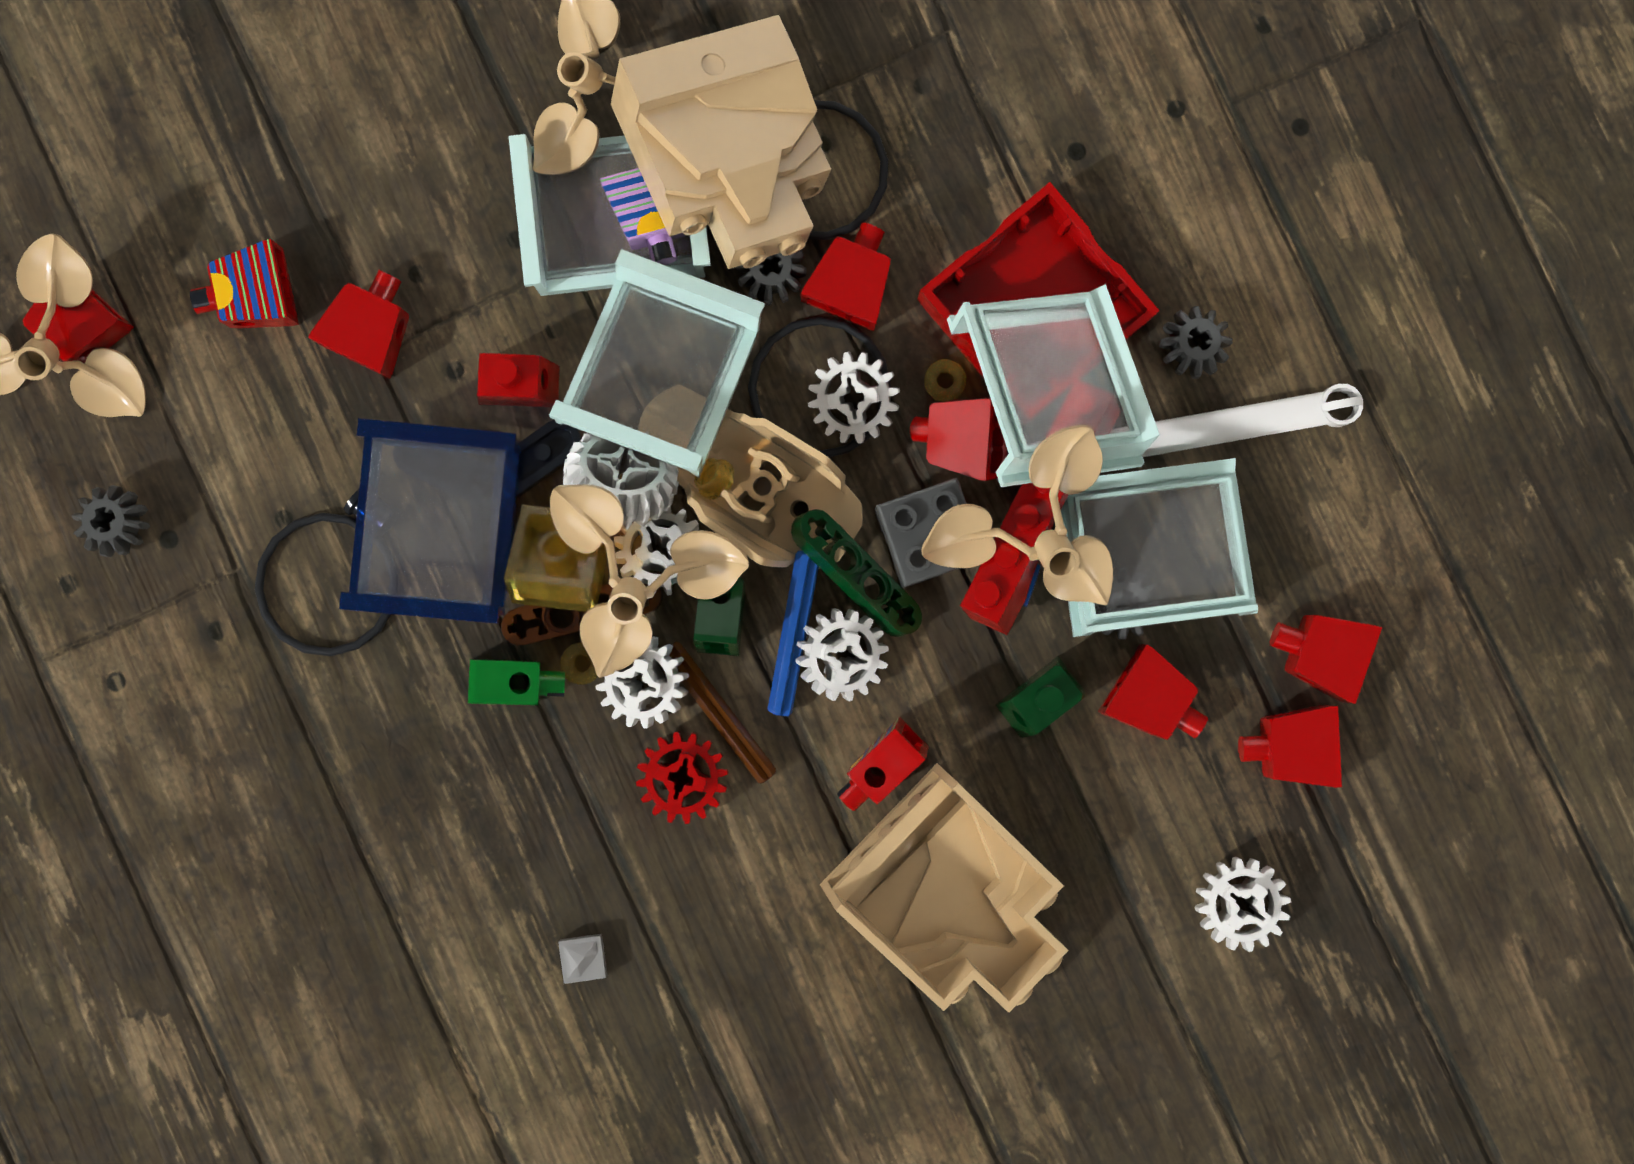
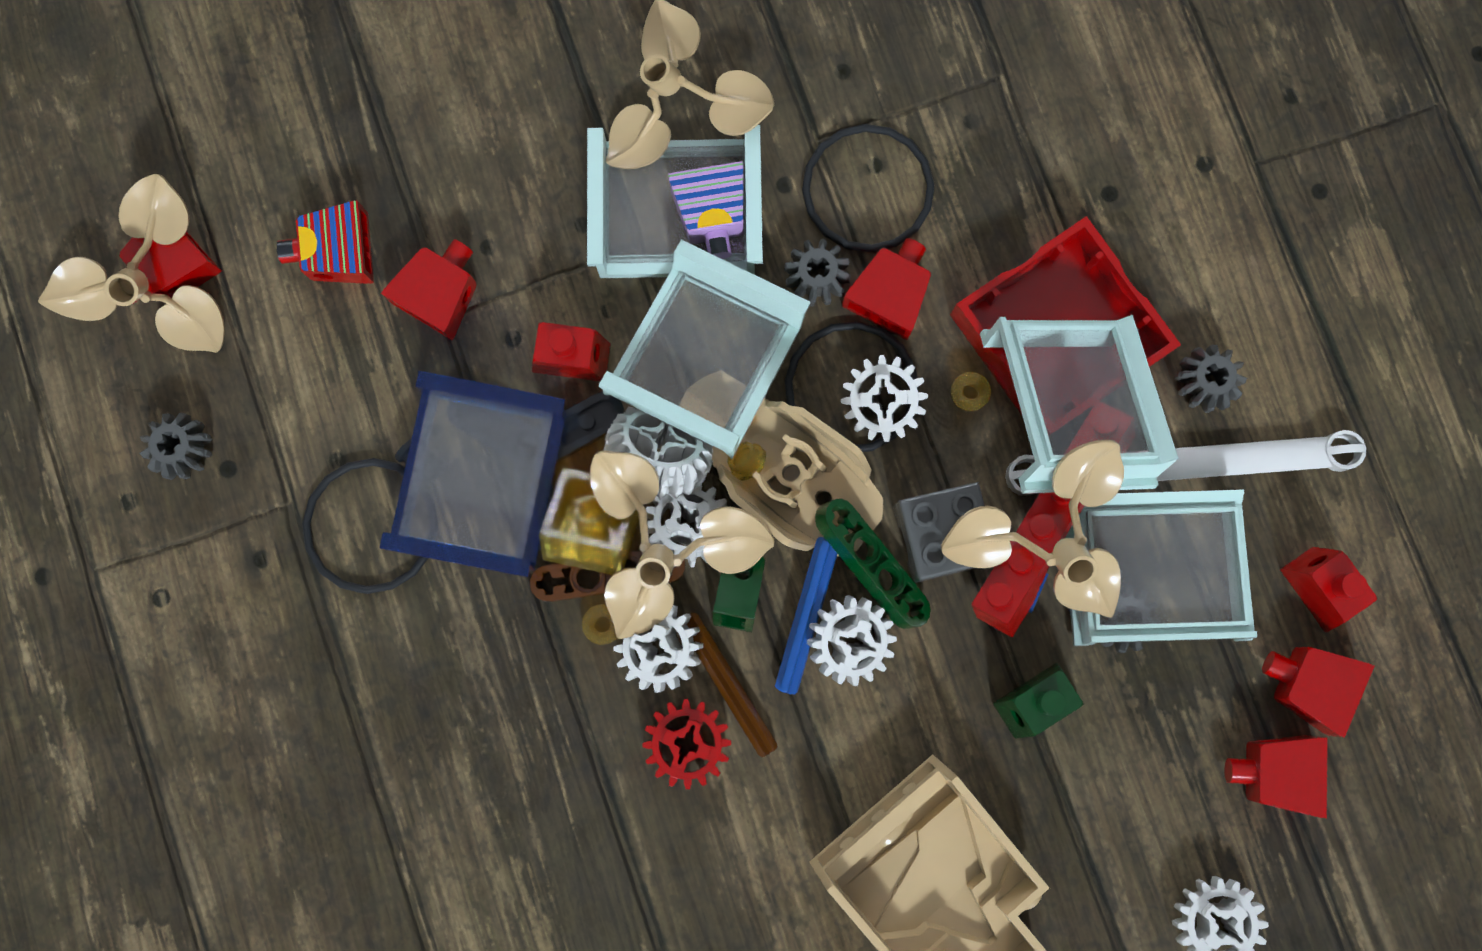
camera: 10 degrees right, 5 degrees down
green torso [468,659,565,705] -> none
light grey tile [558,933,608,984] -> none
tan panel [611,15,831,269] -> none
red torso [837,717,929,811] -> none
torso [910,397,1007,481] -> none
red torso [1098,644,1208,740] -> none
none -> red torso [1280,547,1377,632]

